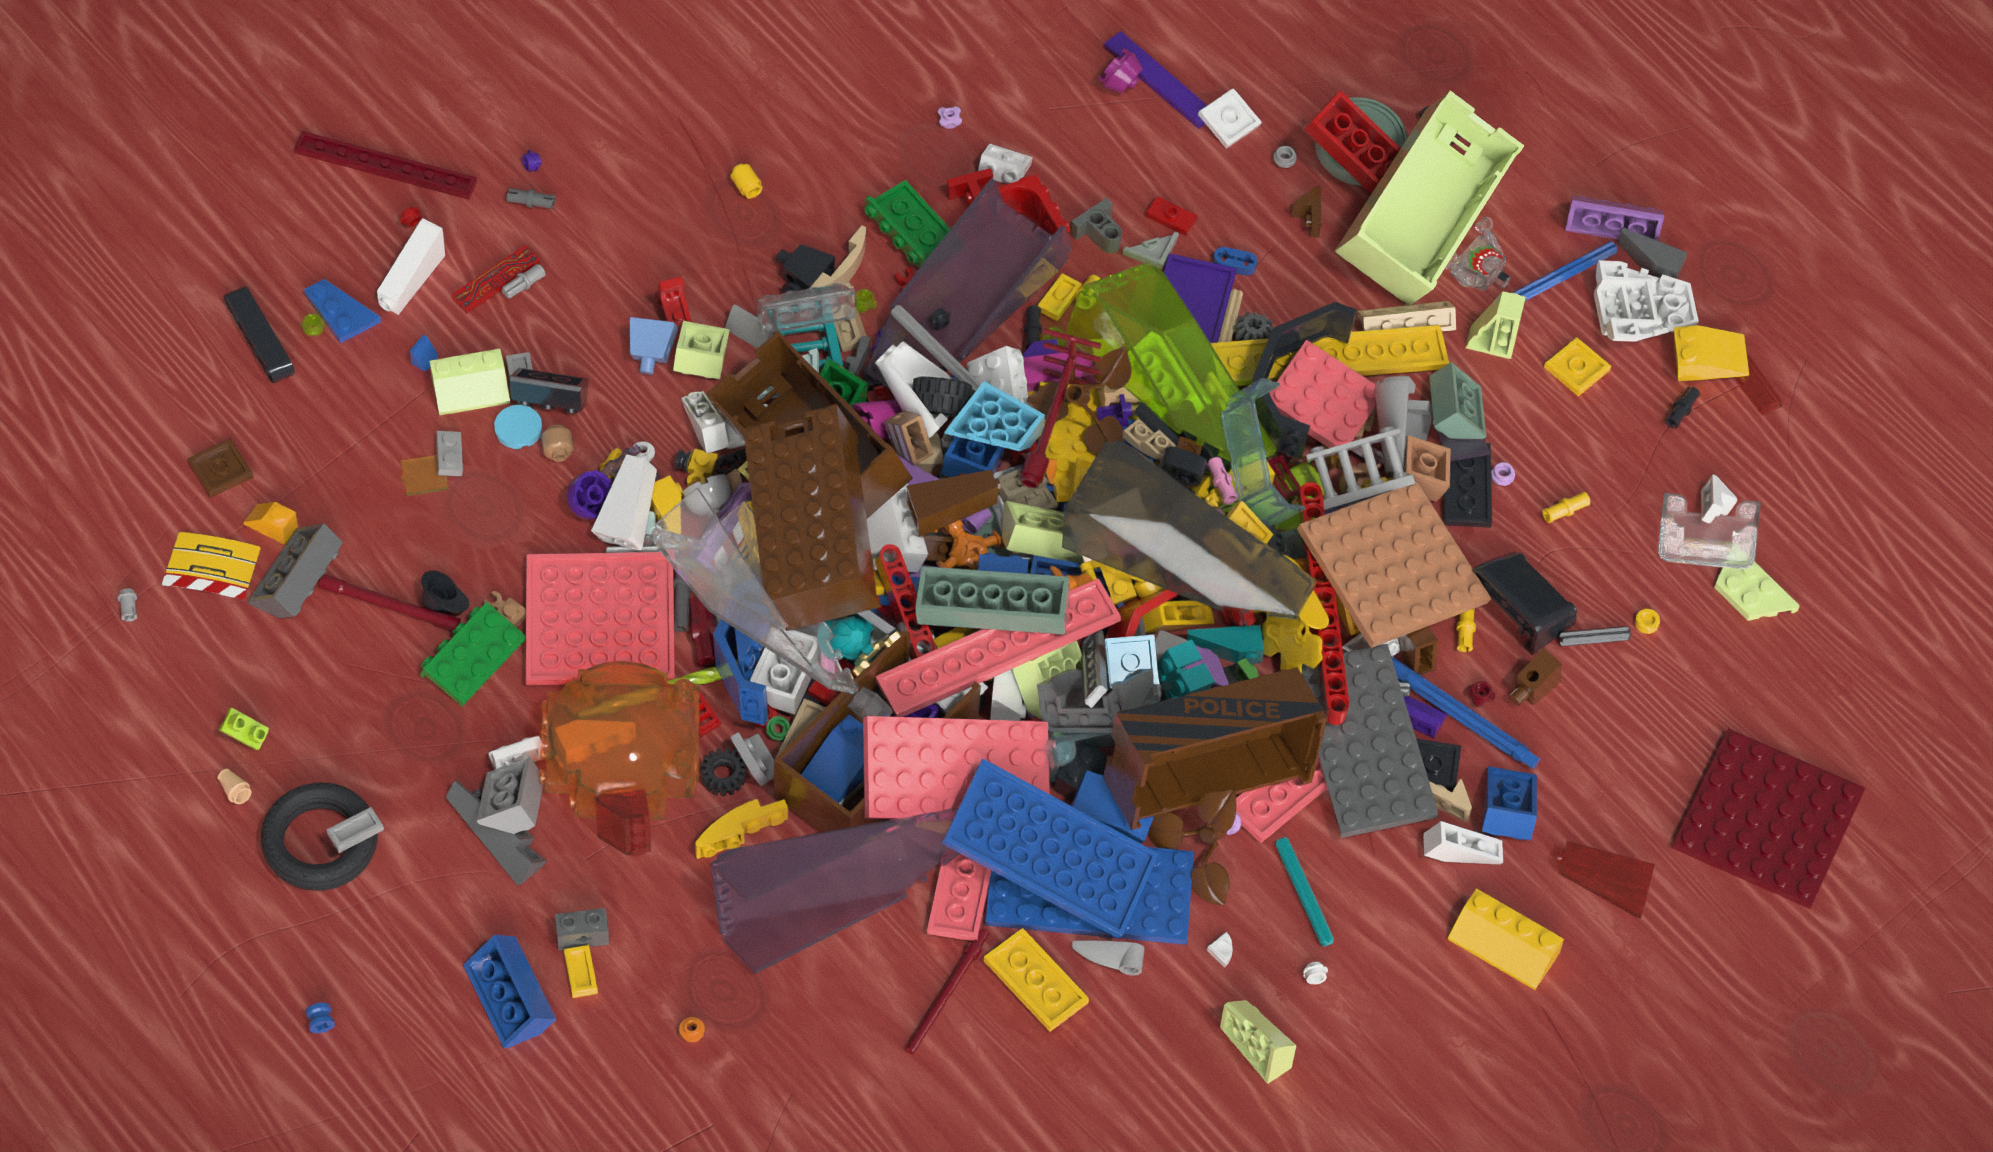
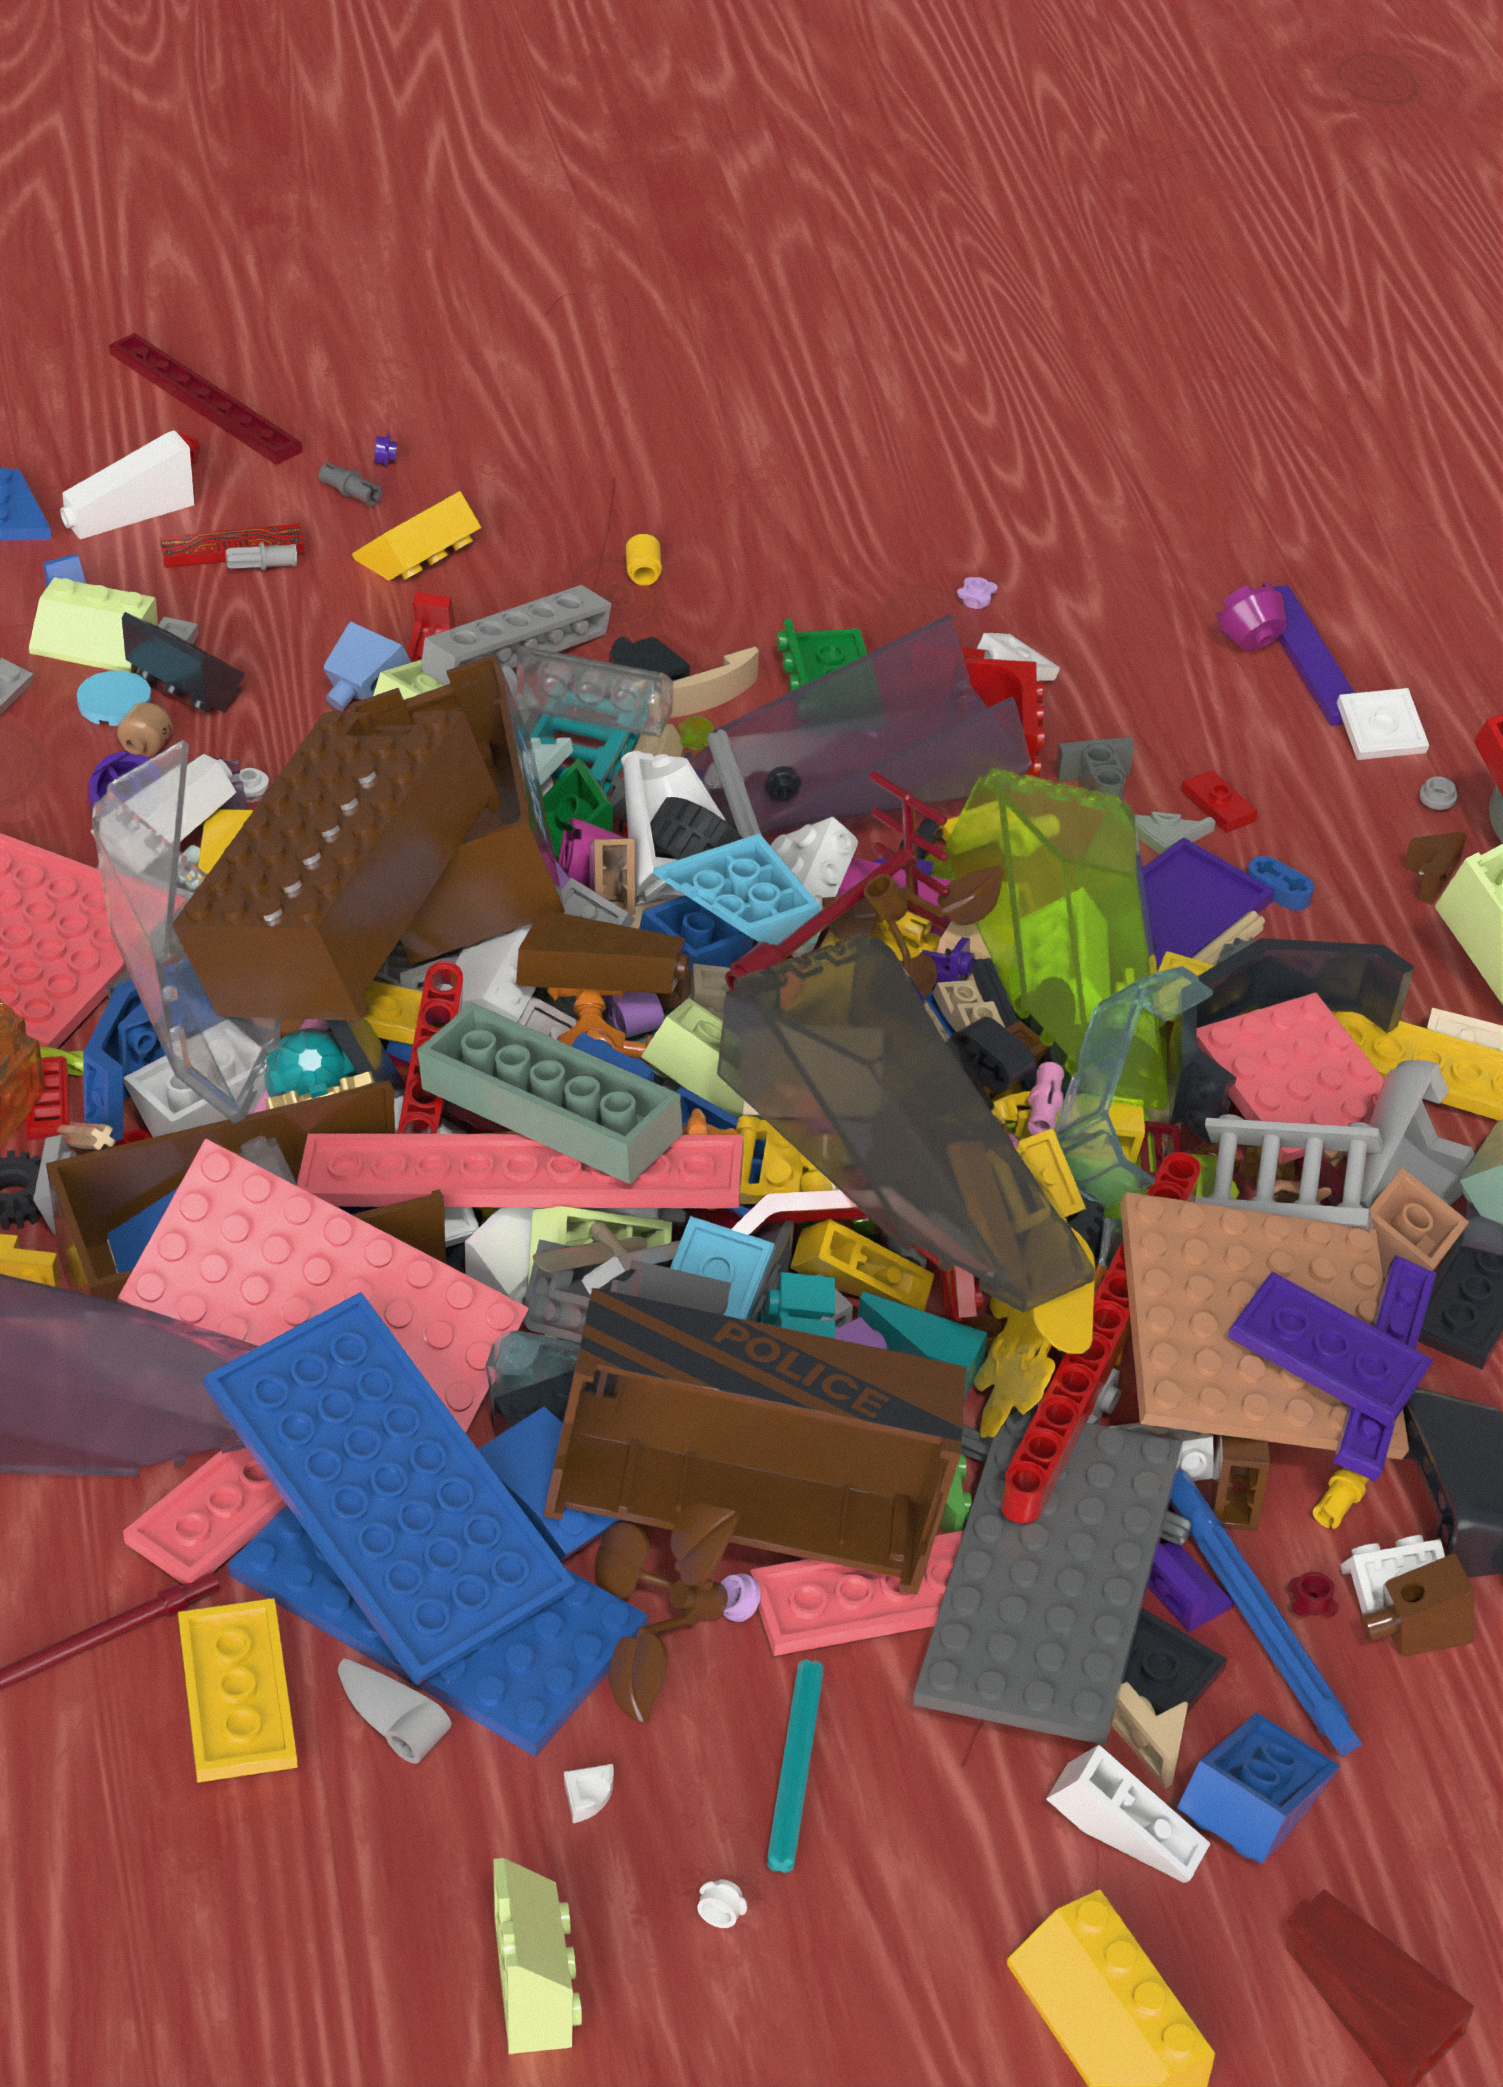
camera: 30 degrees right, 15 degrees down
none -> tan axle [57,1122,116,1150]
none -> yellow slope [352,491,481,581]
none -> light grey brick [421,585,612,685]
none -> dark tan sword [533,1222,647,1273]
none -> light grey plate [561,878,635,927]
none -> dark purple tile [1228,1271,1433,1428]
none -> dark purple tile [1333,1255,1436,1481]
none -> white bracket [1340,1535,1445,1613]

